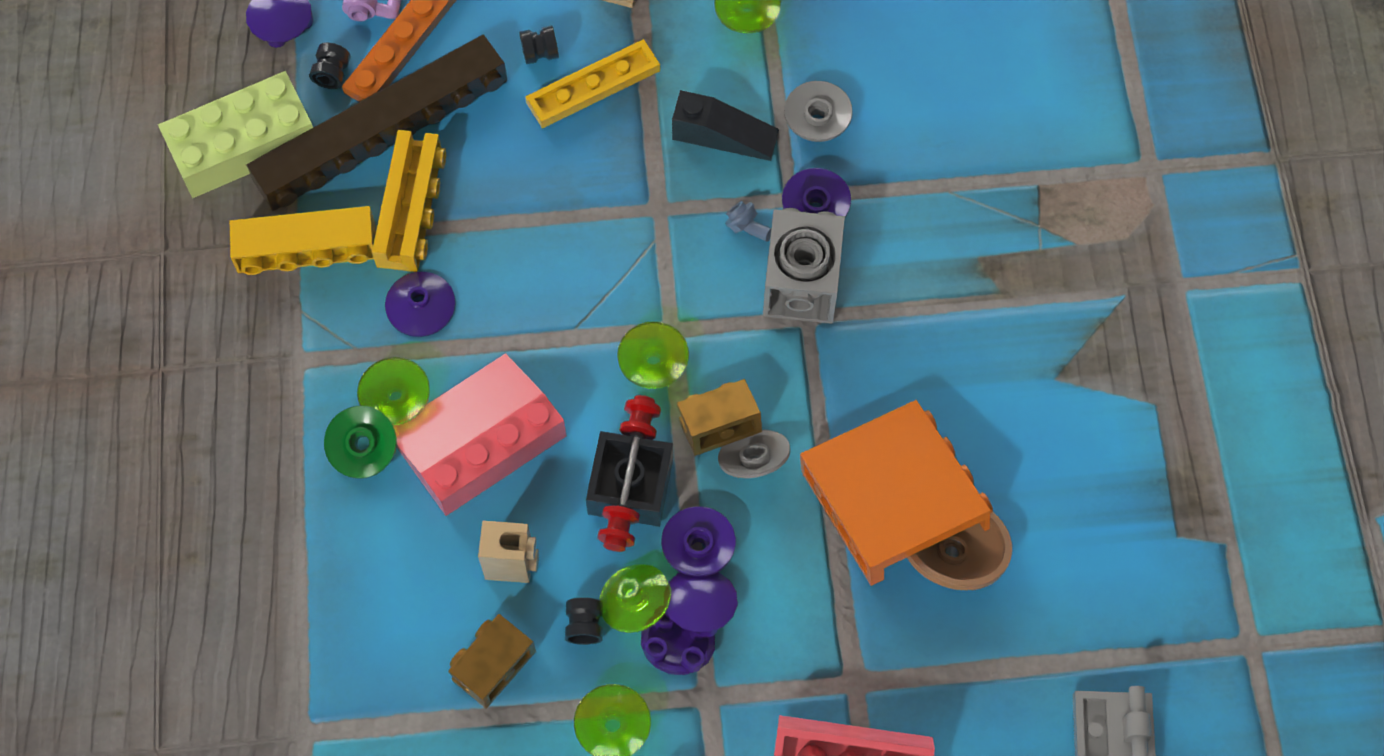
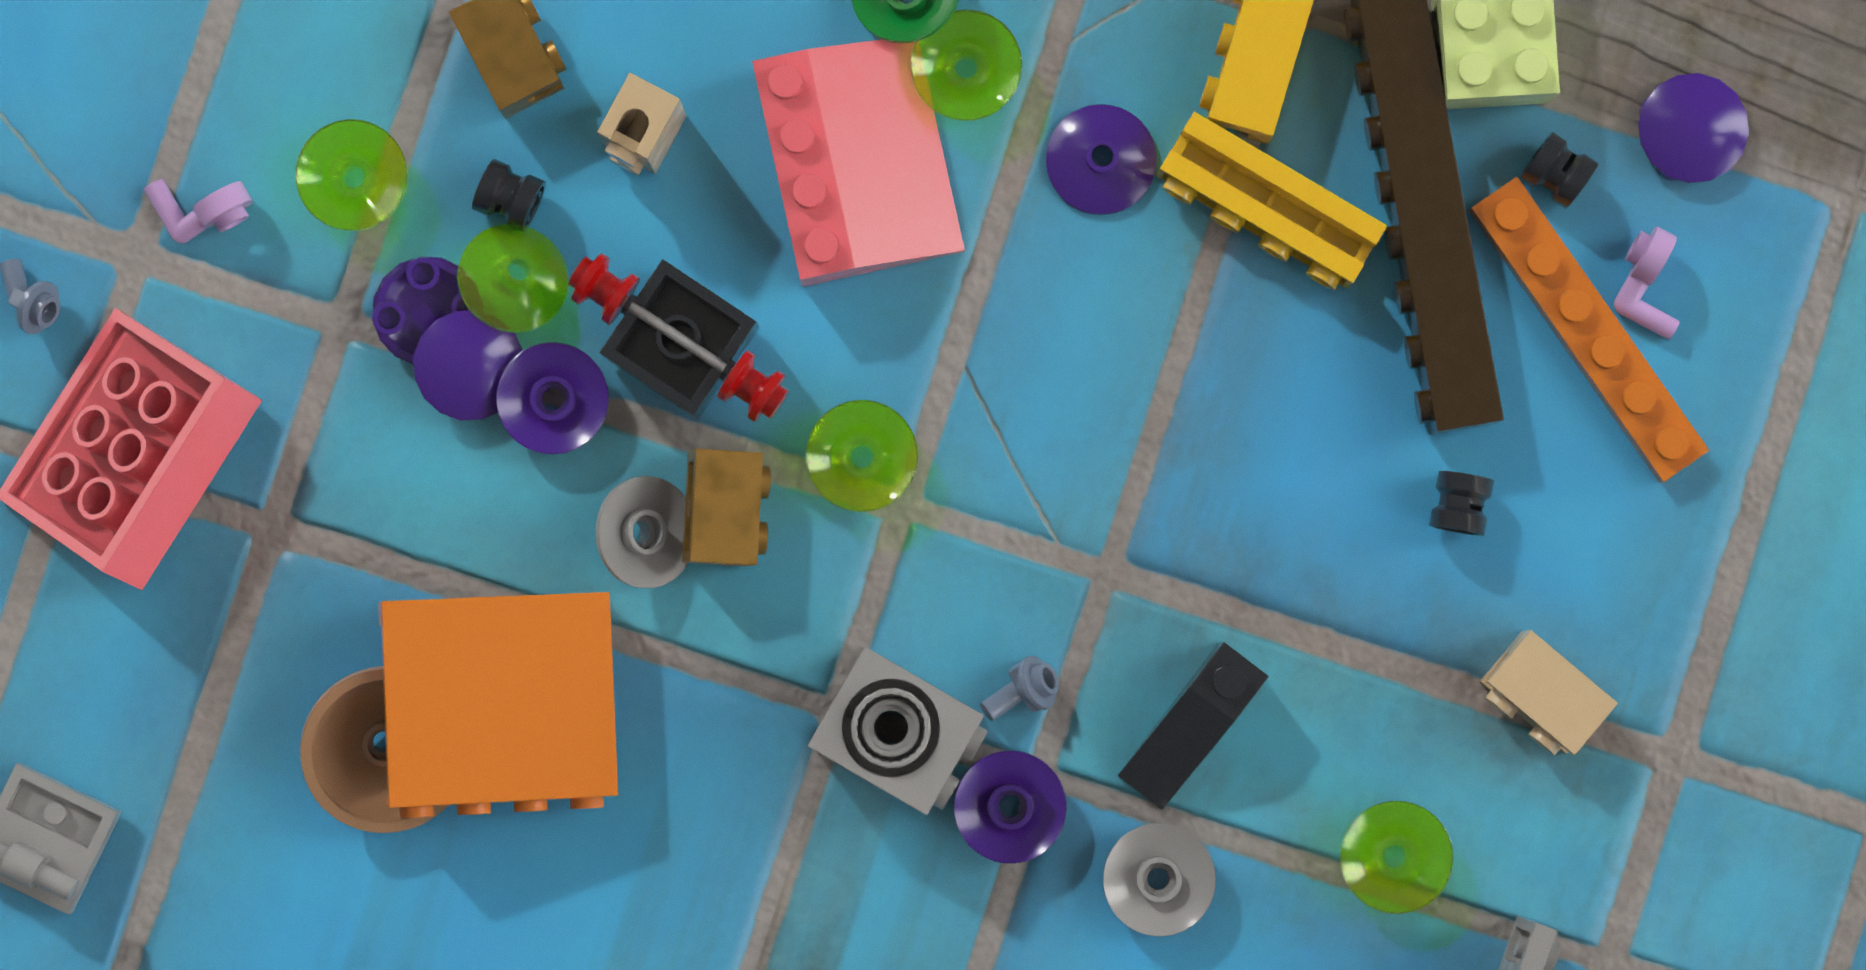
camera: 110 degrees right, 20 degrees up
yellow plate [525,39,660,129] -> none

